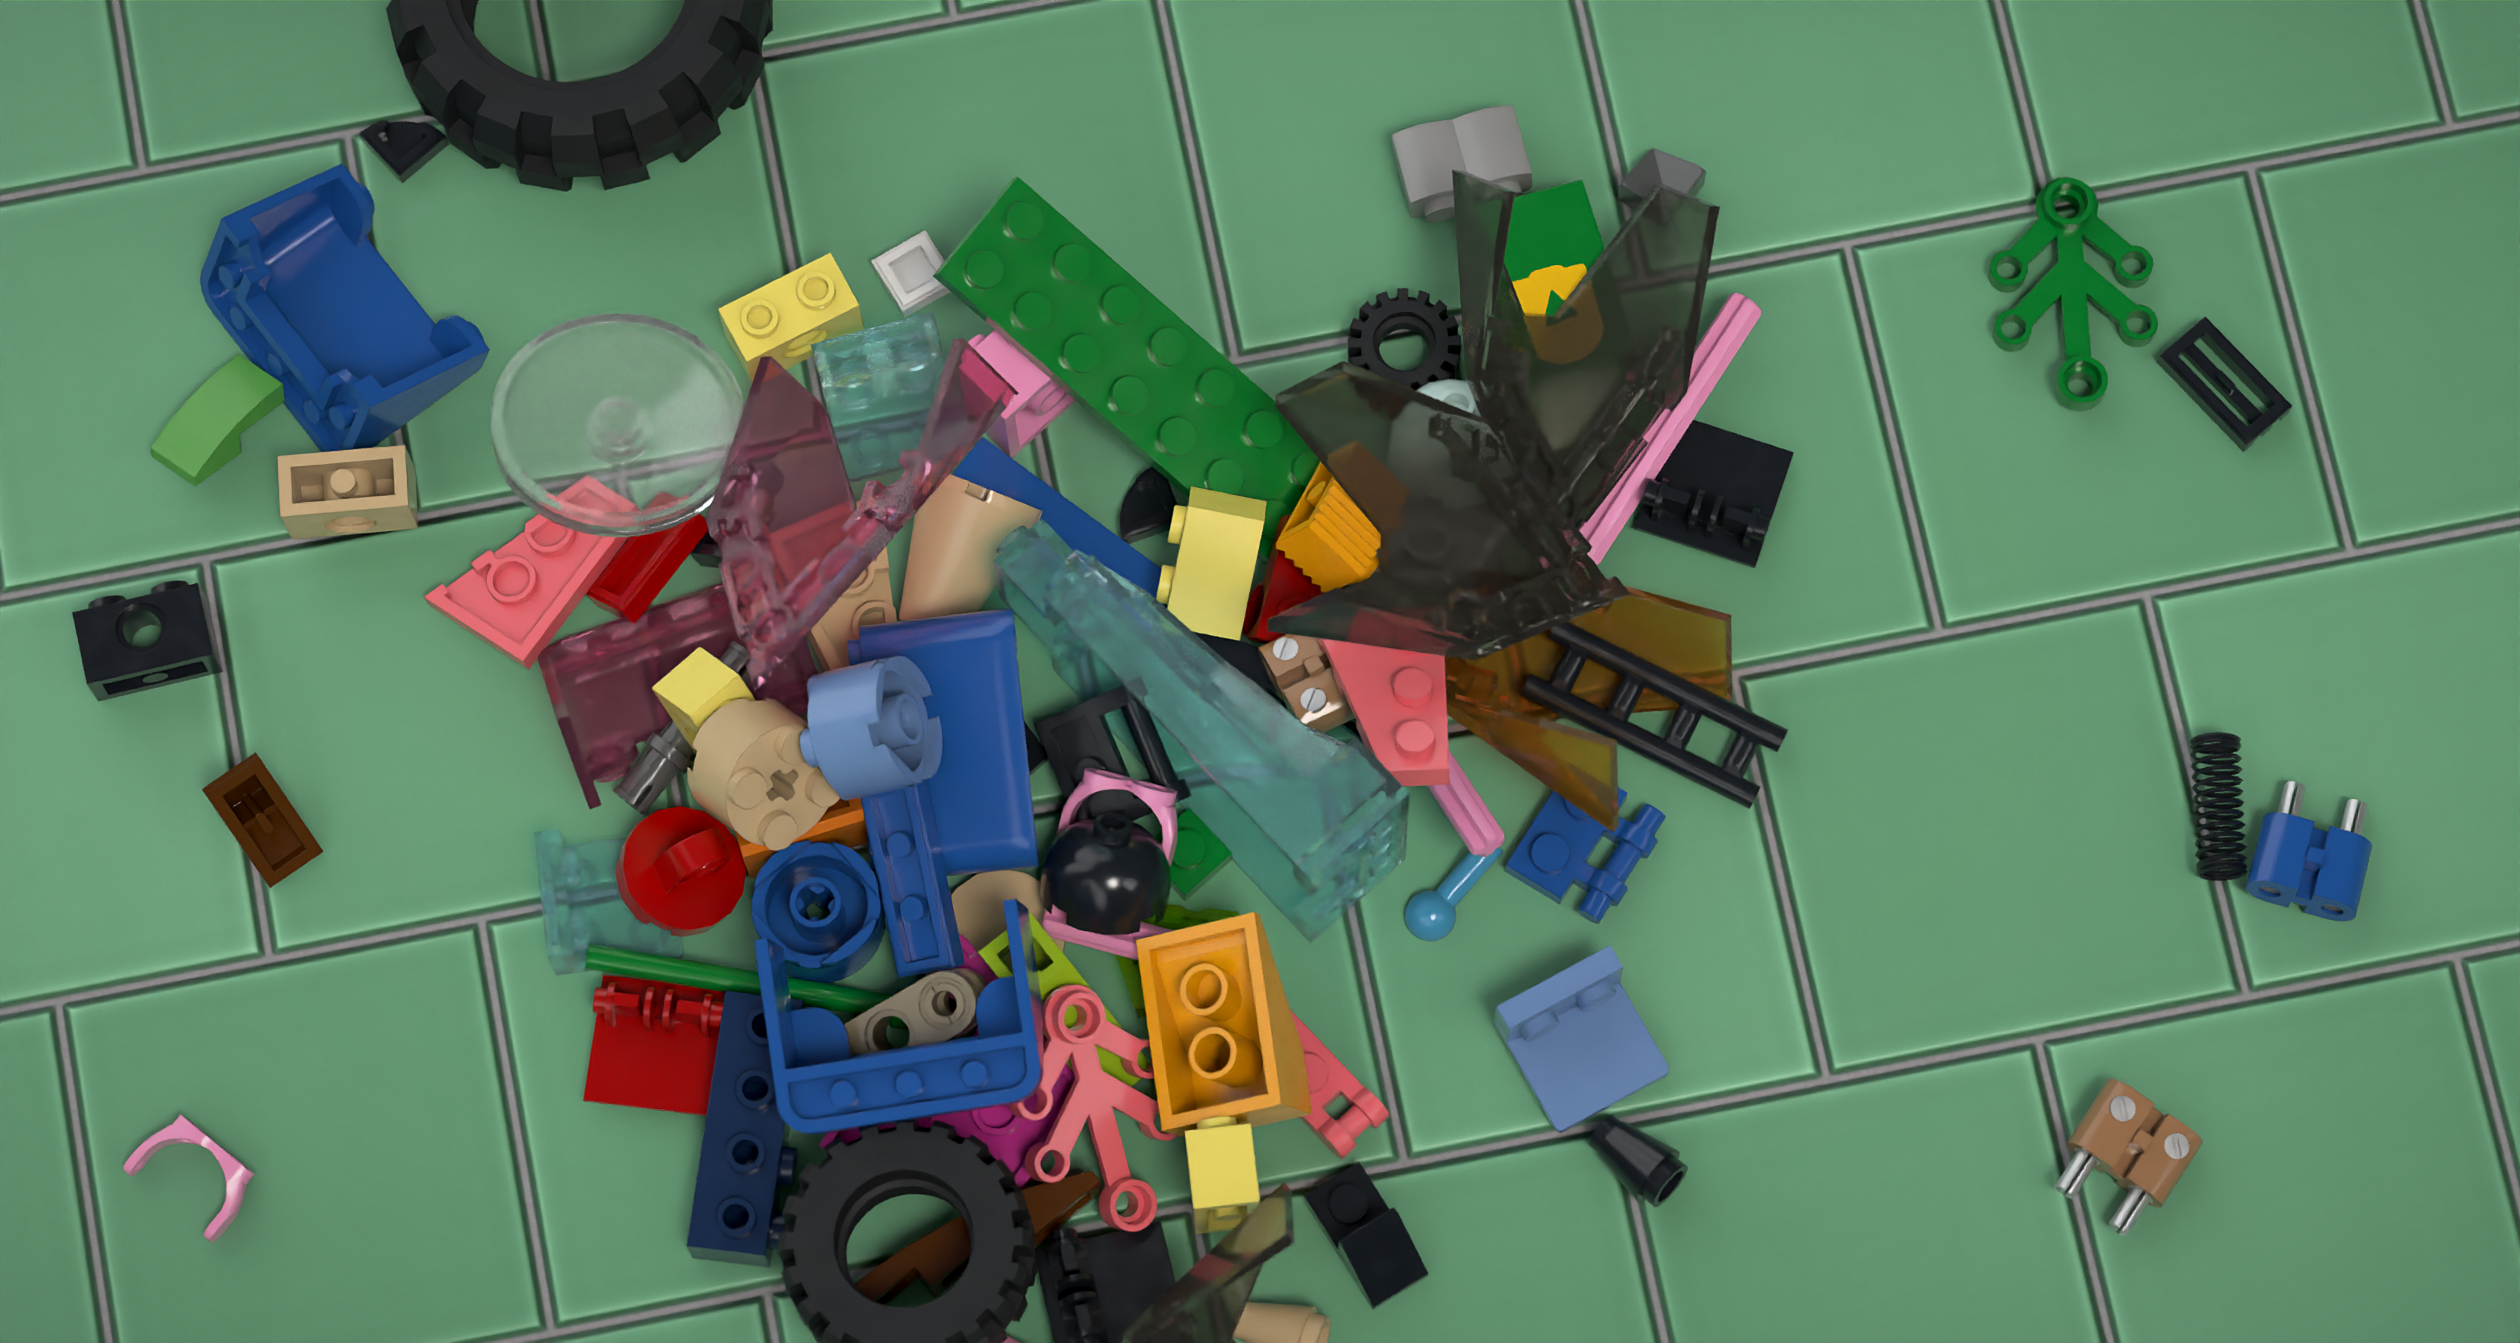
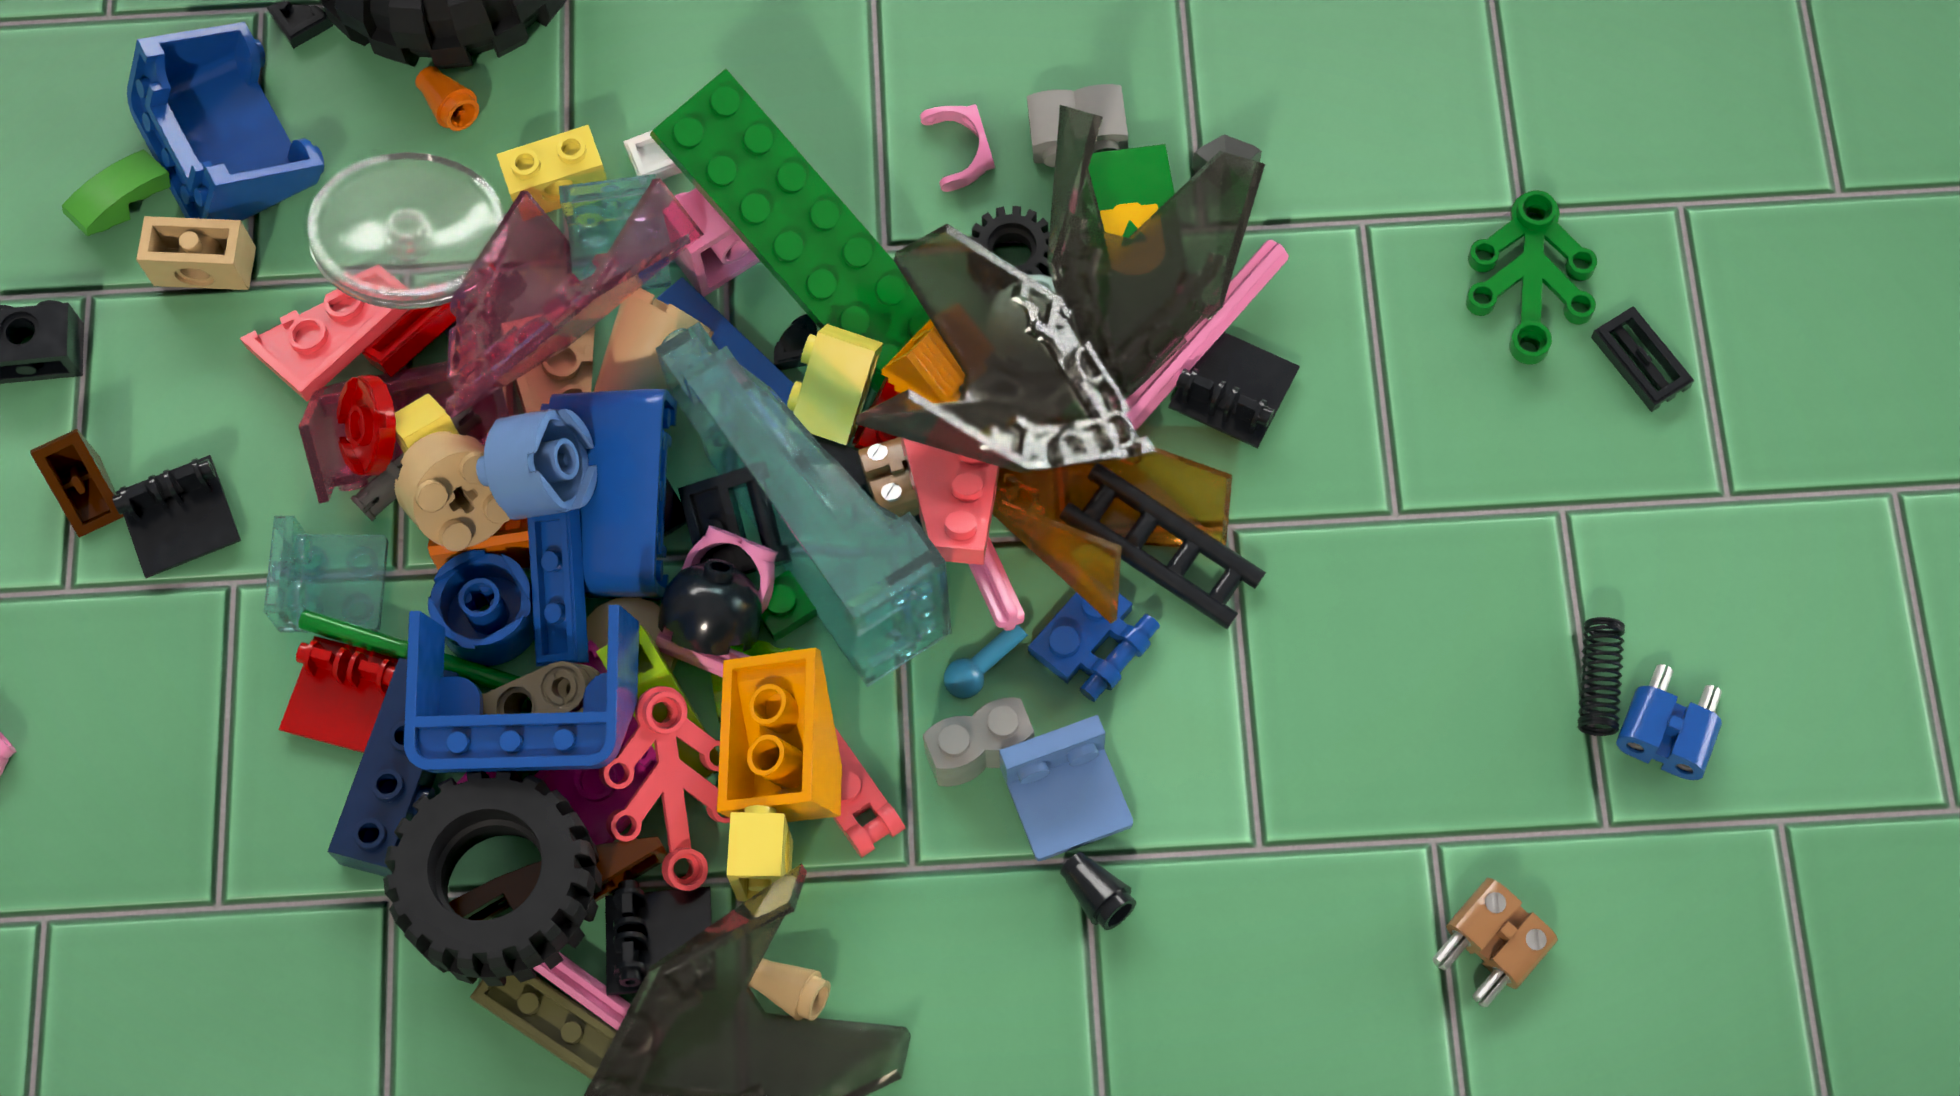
camera: 10 degrees right, 5 degrees down
red tile [615,806,746,937] -> none
black slope [1304,1162,1429,1310] -> none
none -> black hinge [112,455,241,578]
none -> red tile [337,375,396,476]
none -> orange cone [415,66,479,131]
none -> bright pink cap [920,104,995,192]
none -> light grey brick [923,697,1034,787]

